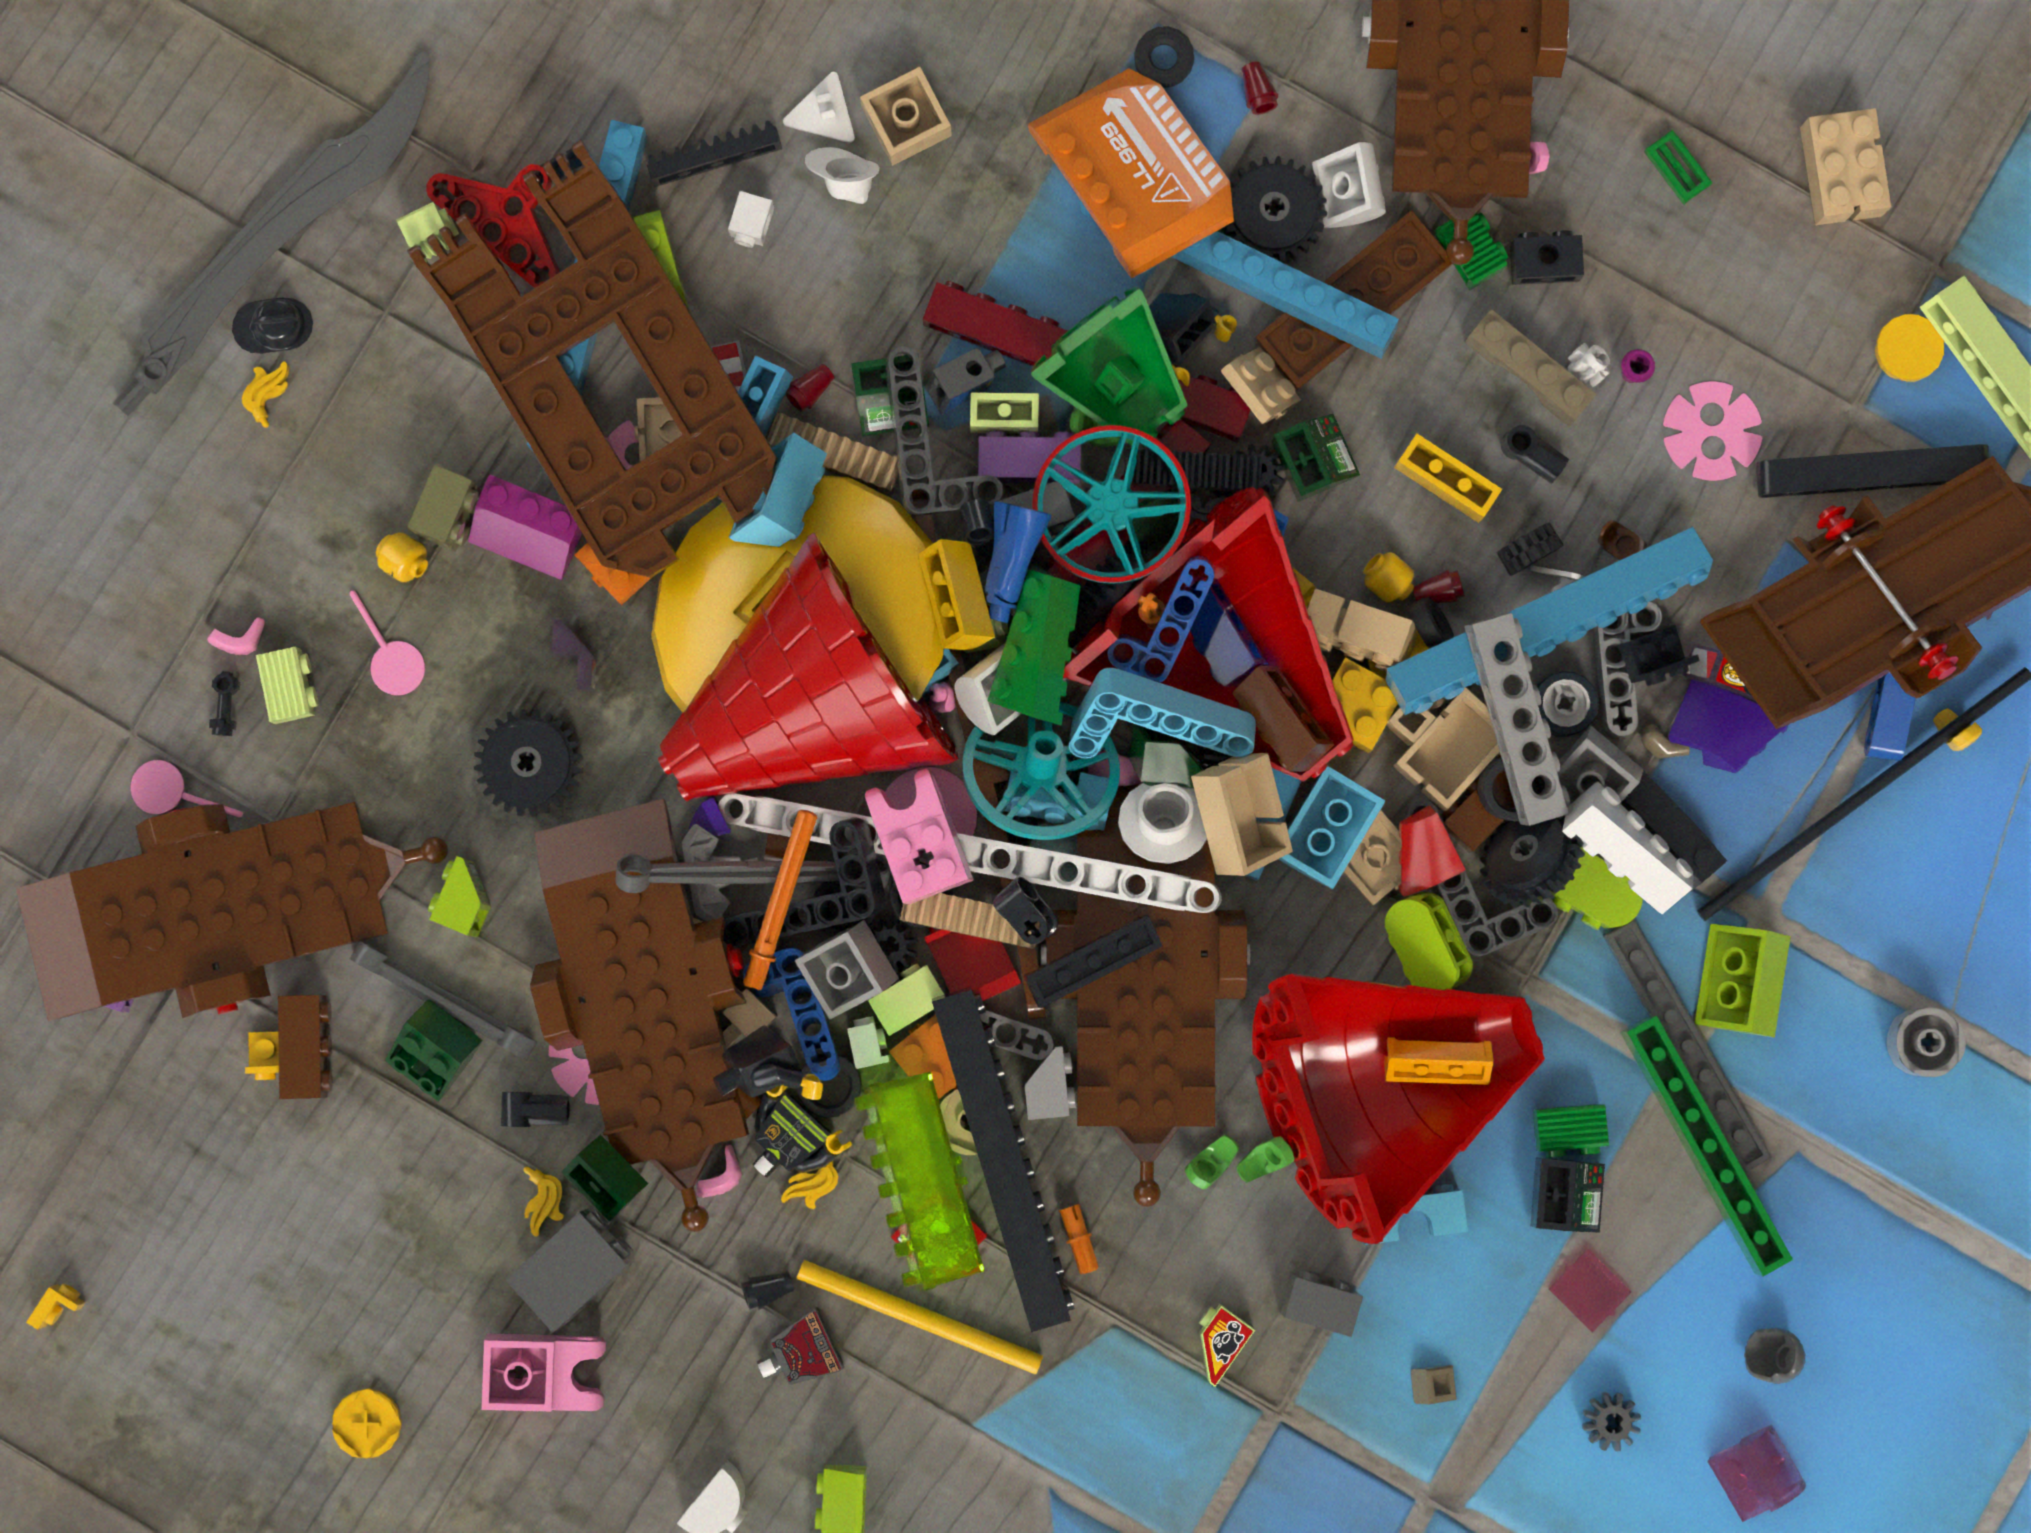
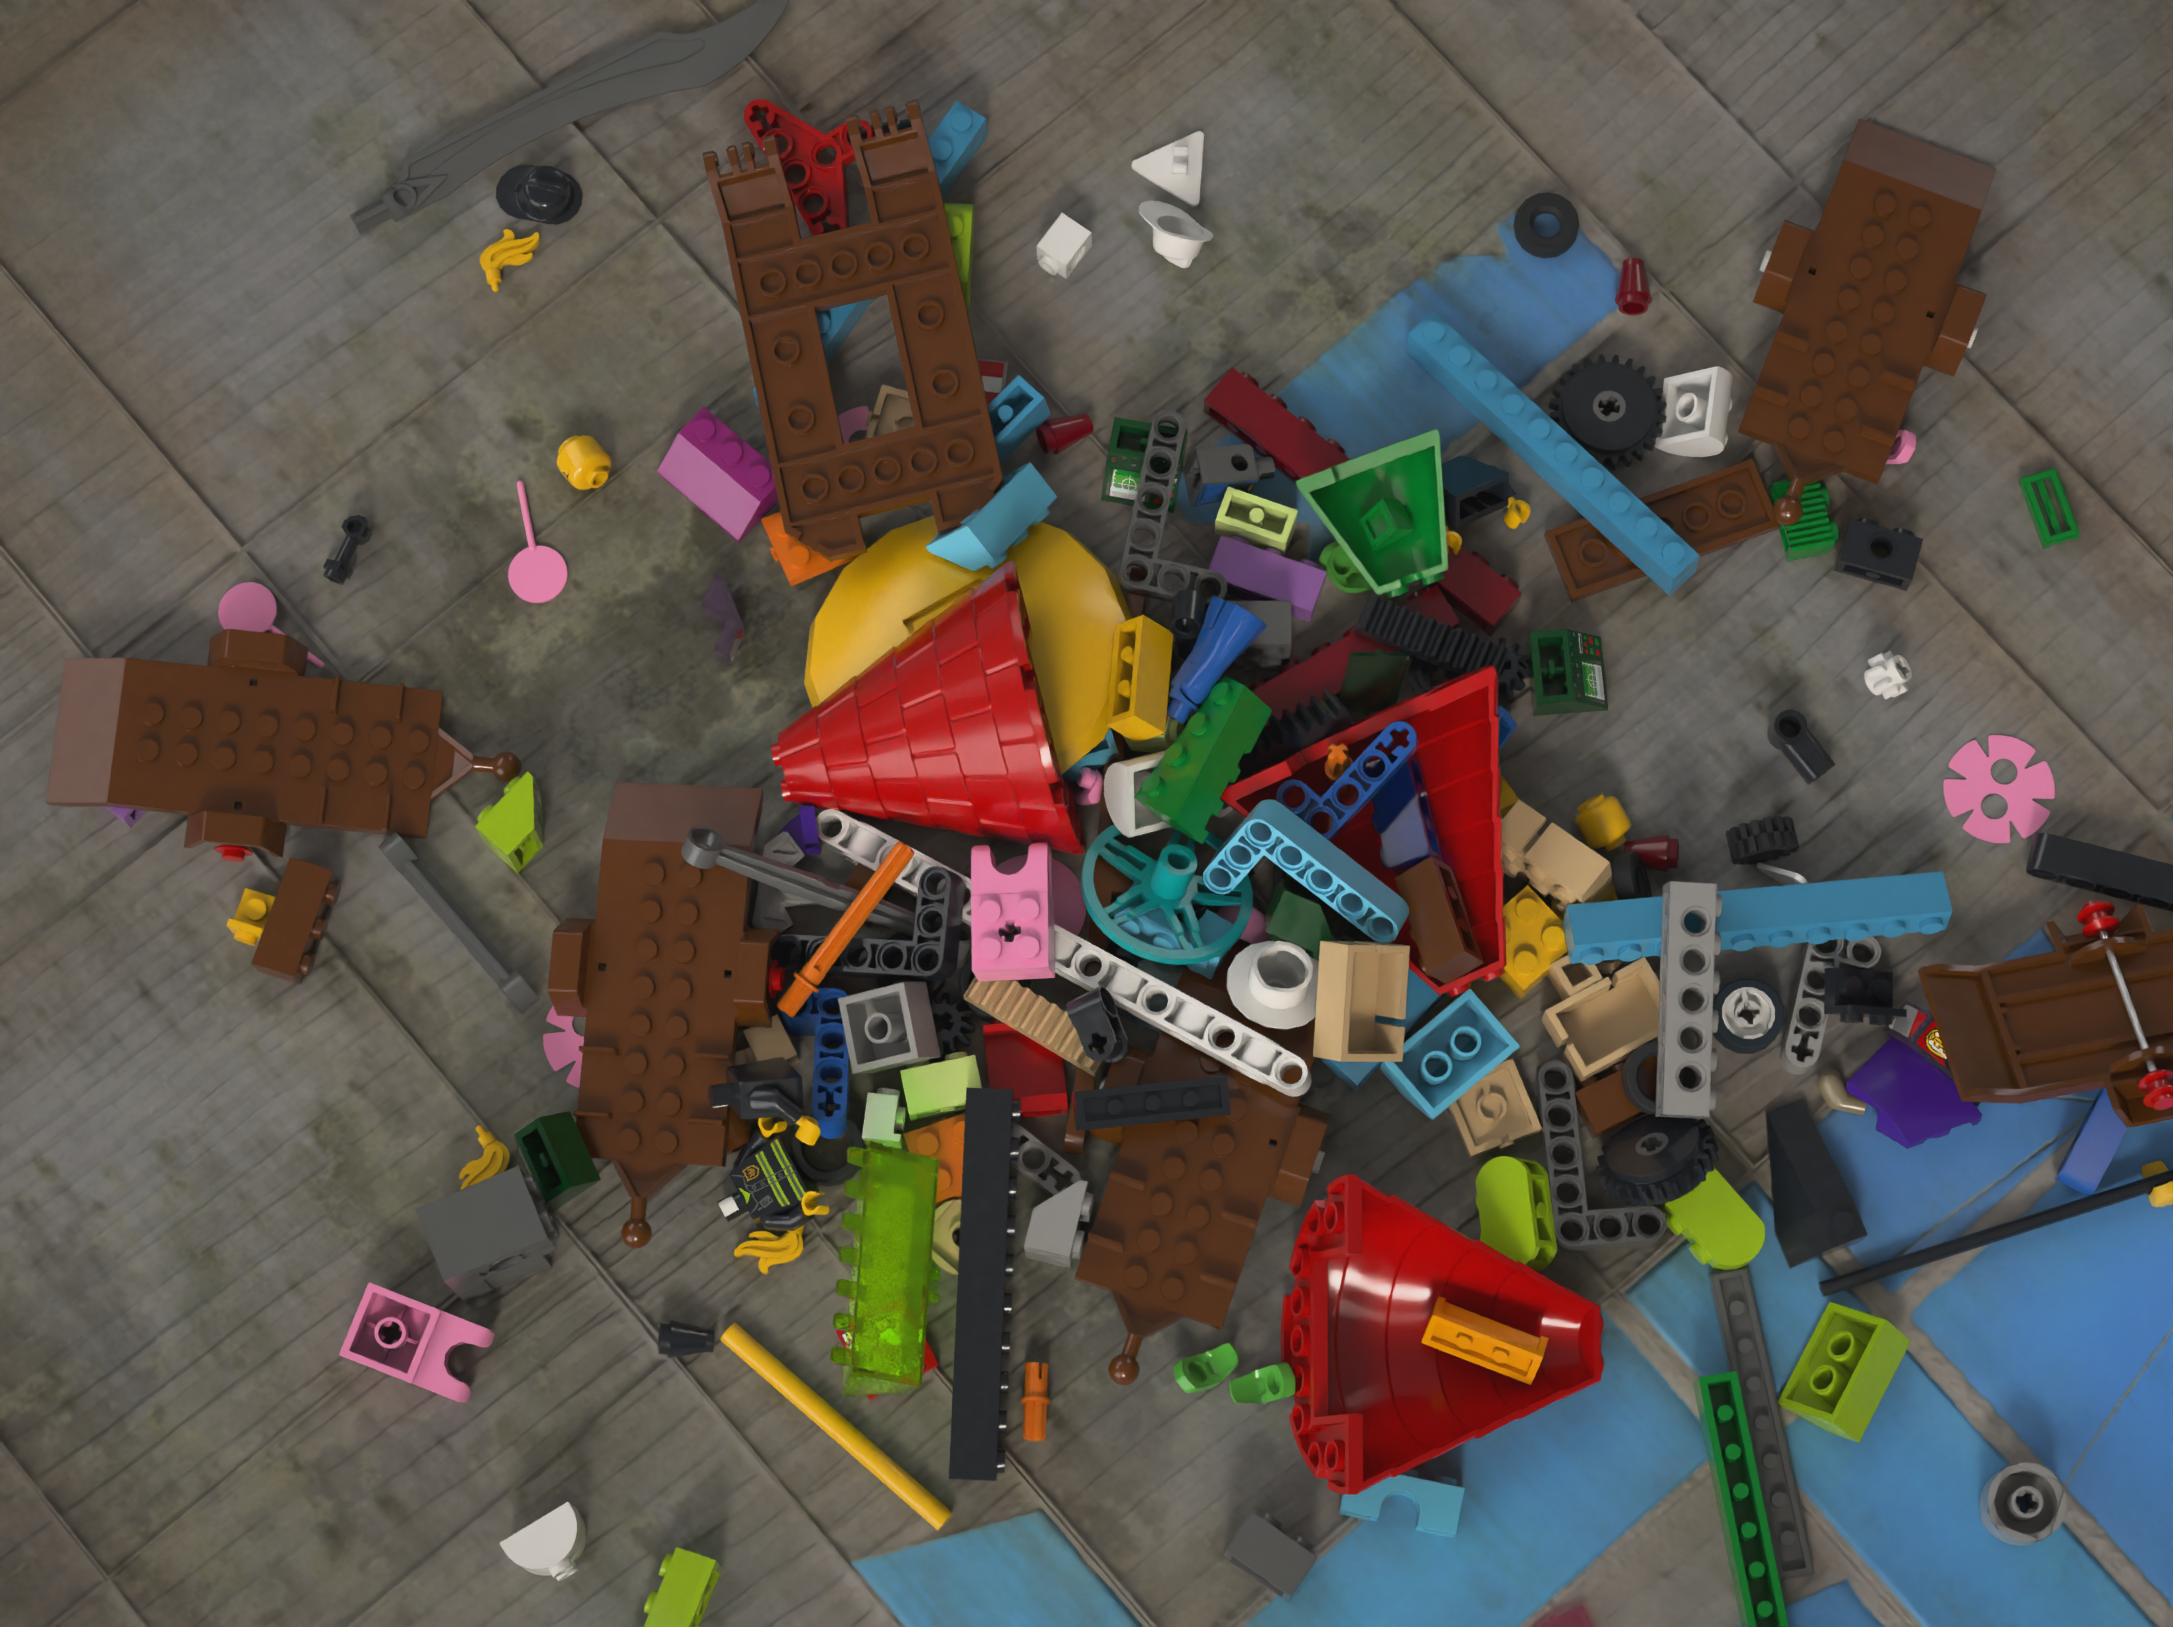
camera: 20 degrees right, 10 degrees down
bright pink hair [207,617,265,655] -> none
yellowish green brick [256,647,318,724] -> none
yellow tile [332,1388,402,1459] -> none
dark green slope [385,999,483,1102] -> none
yellowish green brick [396,202,459,259] -> none
olive piece [407,465,482,552] -> none
black gear [474,709,583,817] -> none
black piece [500,1092,570,1127] -> none
black gear [647,120,782,187] -> none
bright pink hair [696,1145,742,1198] -> none
torso [757,1307,845,1385] -> none
tan gear [767,413,899,494] -> none
tan brick [860,67,952,166] -> none
orange slope [1028,68,1234,279] -> none
teal wheel [1032,425,1191,584] -> none
slope [1199,1303,1255,1387] -> none
tan plate [1221,347,1301,424] -> none
yellow brick [1394,434,1502,523] -> none
slope [1398,806,1466,897] -> none
dark tan arch [1465,309,1597,427] -> none
black slope [1530,1157,1605,1233] -> none
green brick [1533,1104,1609,1158] -> none
light grey brick [1557,726,1643,807] -> none
white wedge [1562,781,1694,914] -> none
reddish brown hair [1598,520,1647,561] -> none
magenta cone [1621,349,1655,383] -> none

